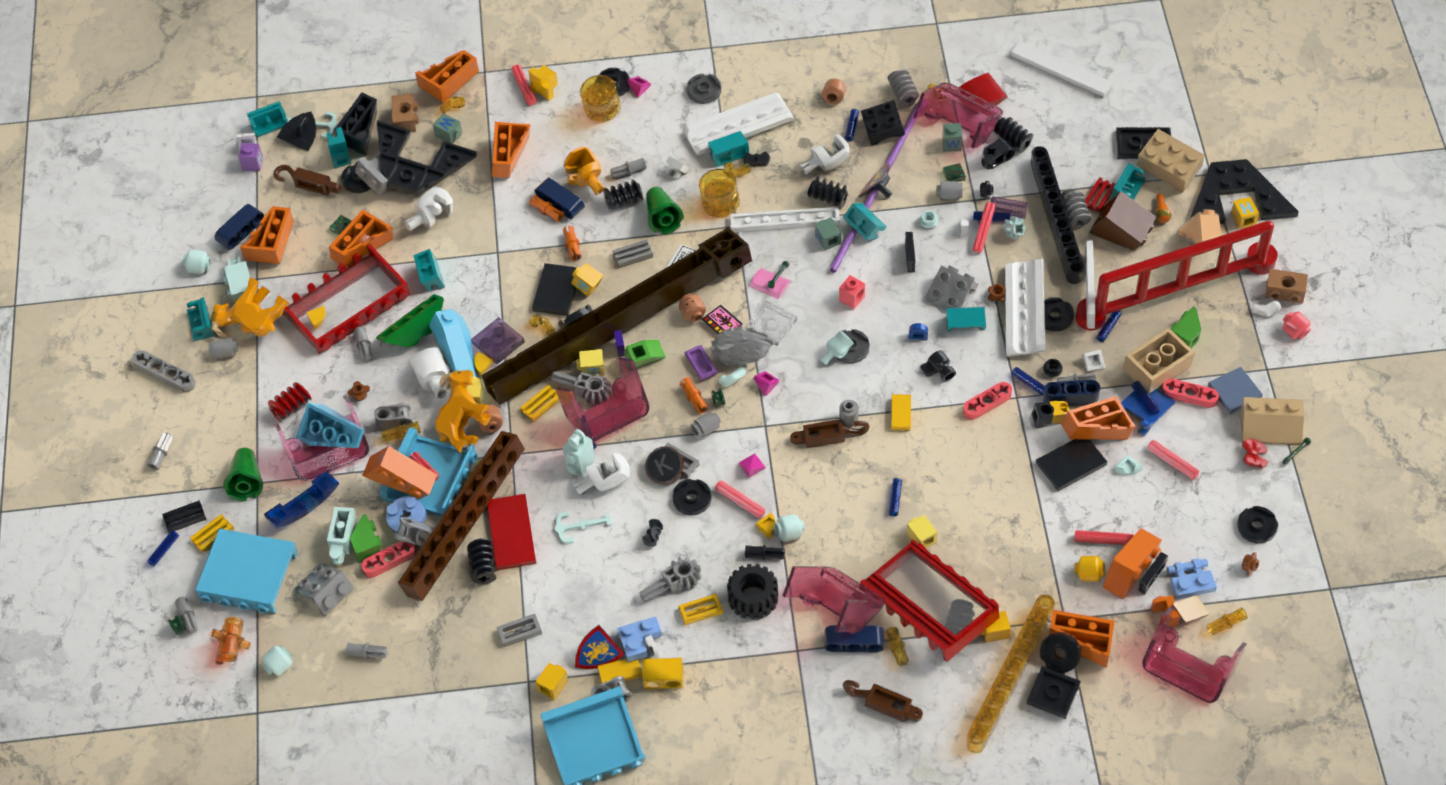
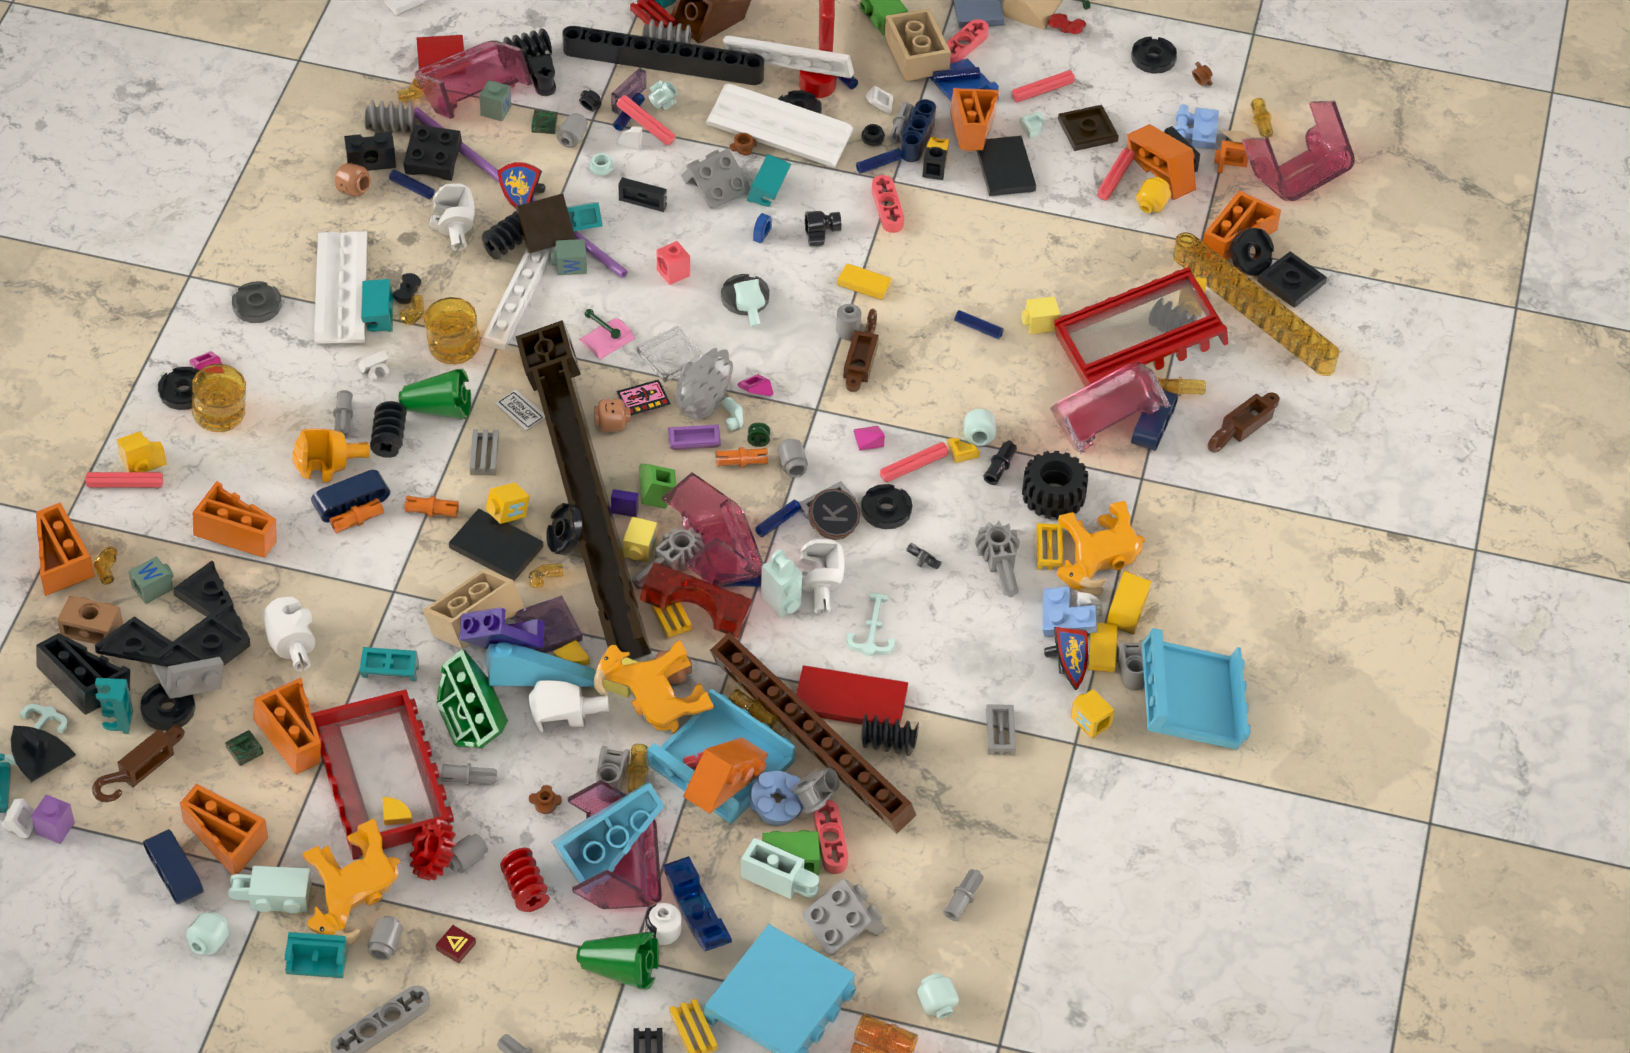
camera: 75 degrees left, 5 degrees down
none -> black brick [344,131,396,171]
none -> red gear [409,819,456,881]
none -> tan brick [422,569,524,649]
none -> dark red tile [436,925,476,964]
none -> light grey brick [449,833,488,873]
none -> dark purple panel [460,607,545,649]
none -> dark brown tile [515,193,576,253]
none -> clear red arch [639,562,753,638]
none -> white head [645,902,682,945]
none -> clear blue piece [755,499,801,537]
none -> light orange animal [1057,501,1145,596]
none -> dark brown tile [1058,104,1119,151]

